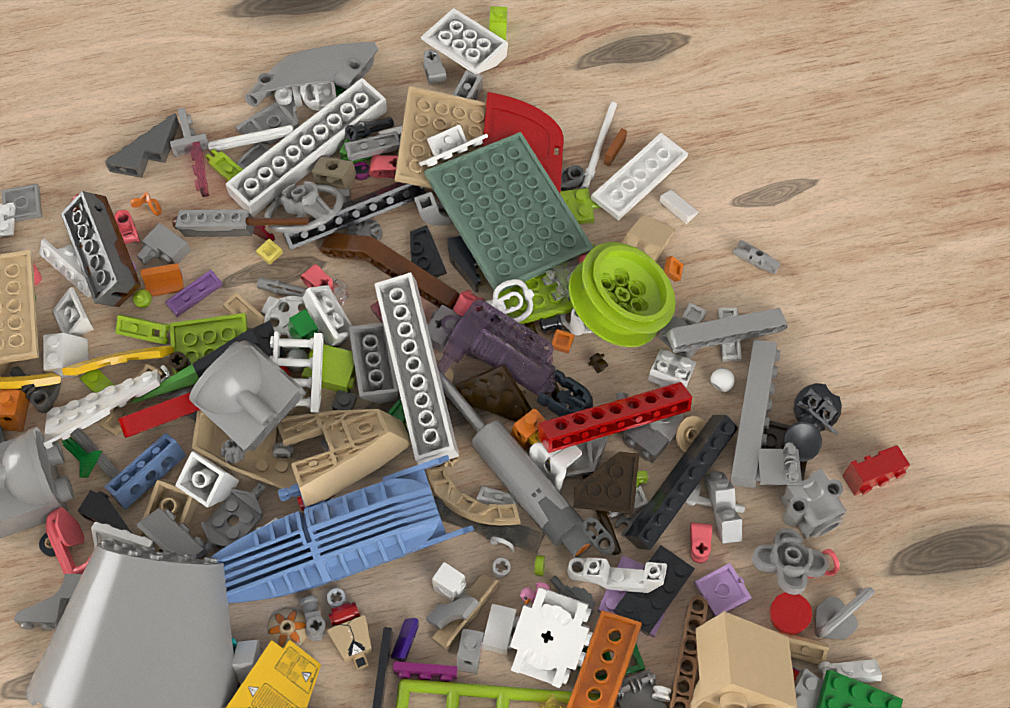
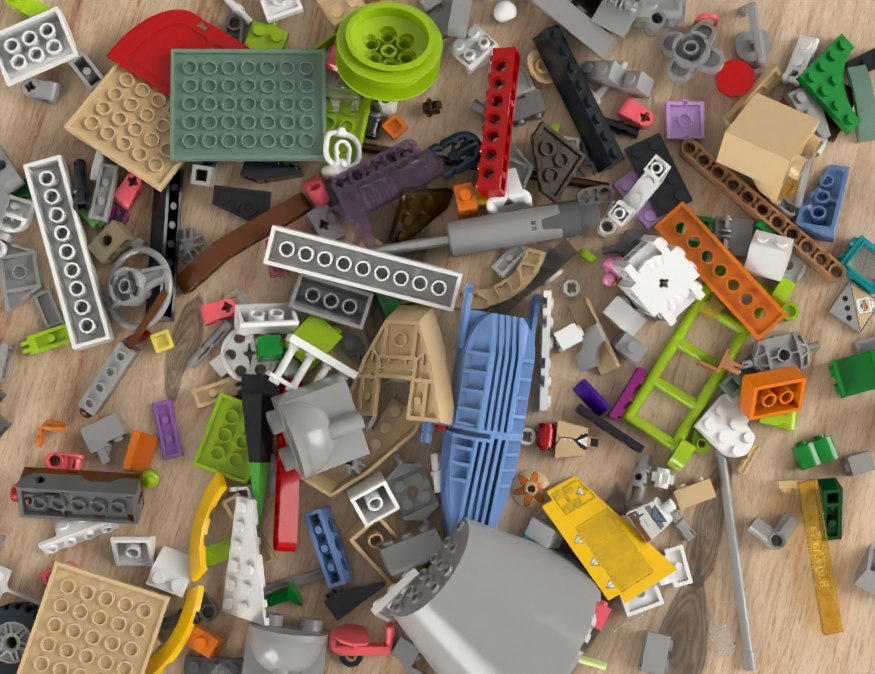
camera: 65 degrees left, 20 degrees up
lime plate [115,314,170,344] -> none
dark brown bush [169,351,191,372] -> none
clear pink plate [190,141,209,197] -> none
white axle [208,125,294,151] -> none
light grey connector [299,596,325,641] -> none
white bracket [419,125,488,167] -> none
white bush [652,686,672,702] -> none
none -> white wing [538,290,554,411]
none -> black pin [604,116,640,139]

